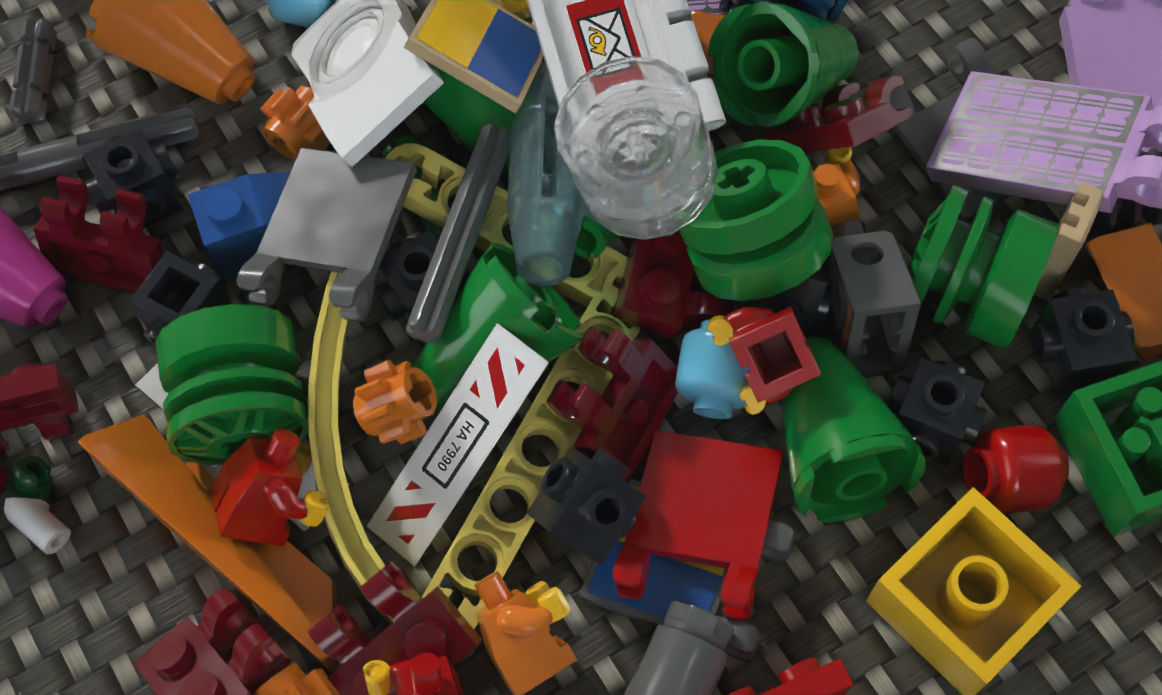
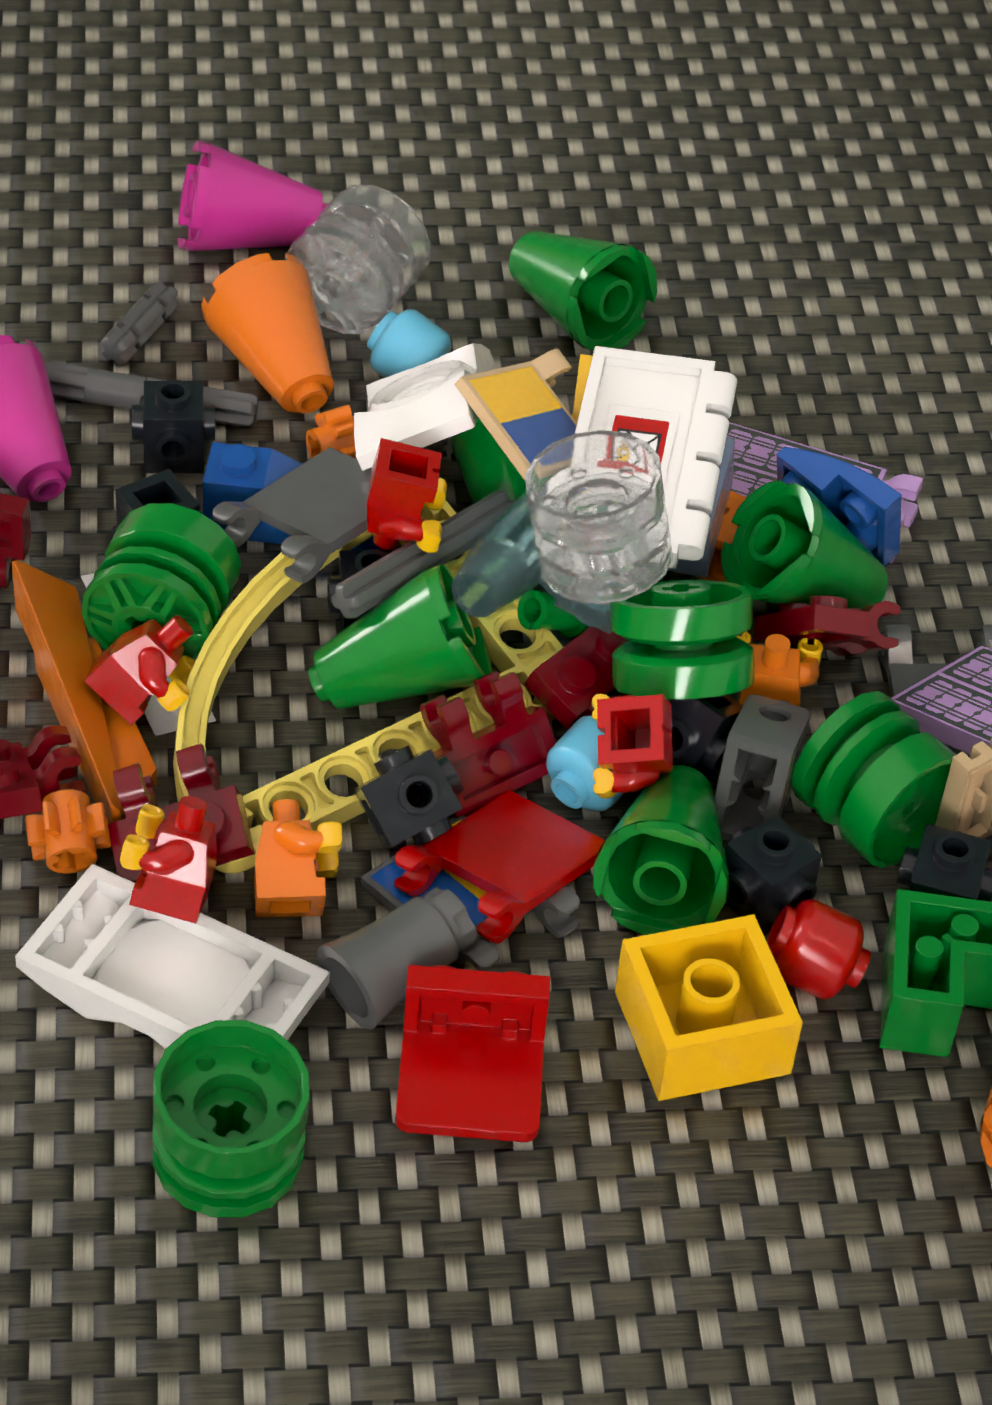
camera: 20 degrees right, 20 degrees down
dark red plate [33,175,164,293] -> none
orange gear [353,359,437,444] -> none
white sticker [367,323,549,567] -> none
none -> red piece [367,438,447,553]

